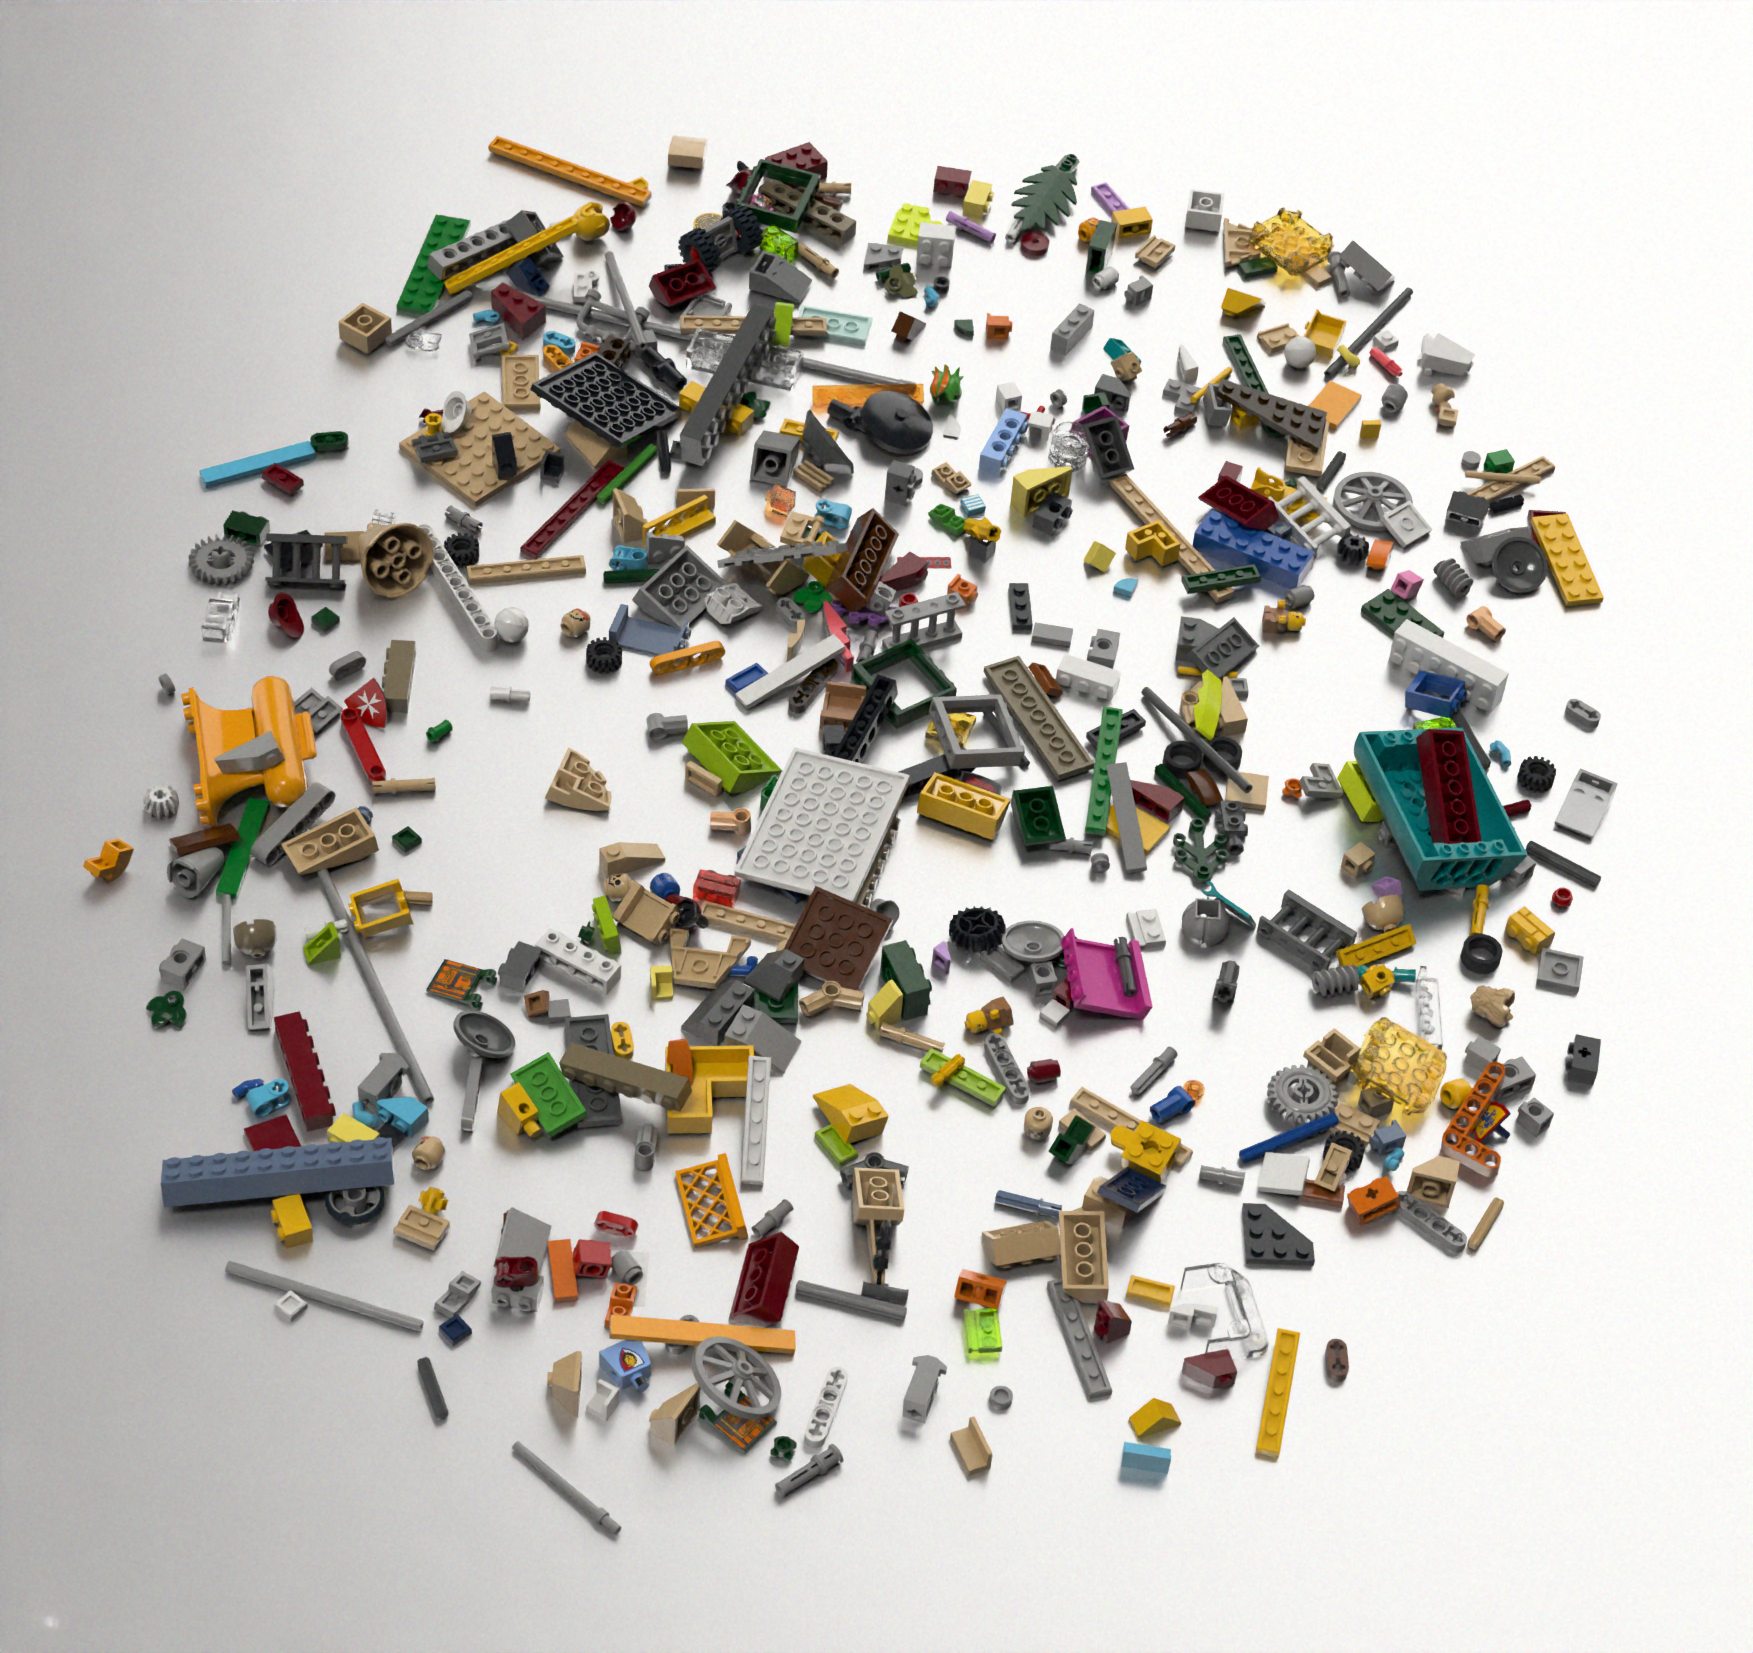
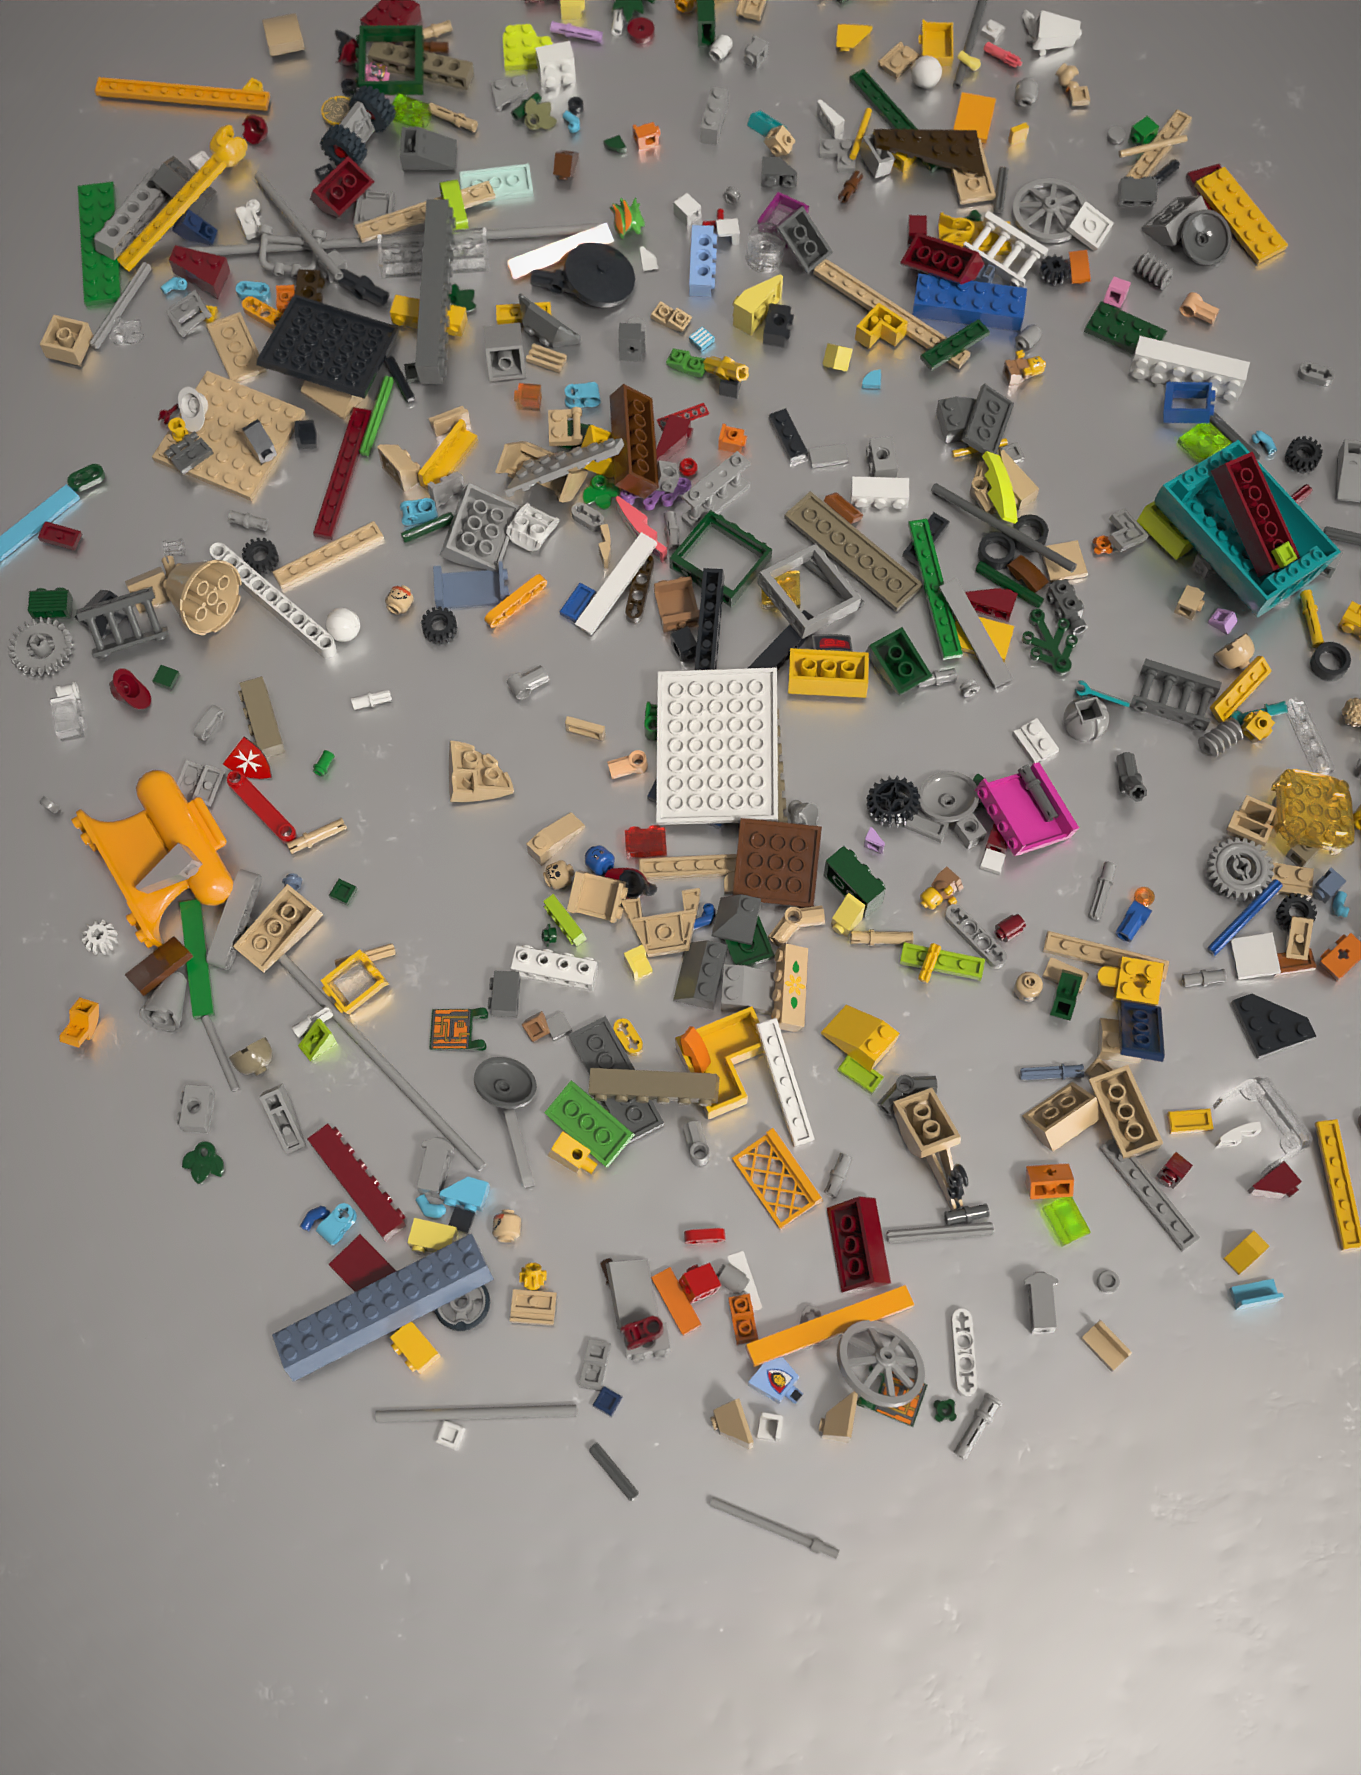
camera: 15 degrees left, 20 degrees up
lime slope [682,721,782,793] -> none
dark green panel [1082,393,1110,416] -> none
none -> tan brick [771,944,808,1032]
none -> lime tile [1271,541,1297,568]

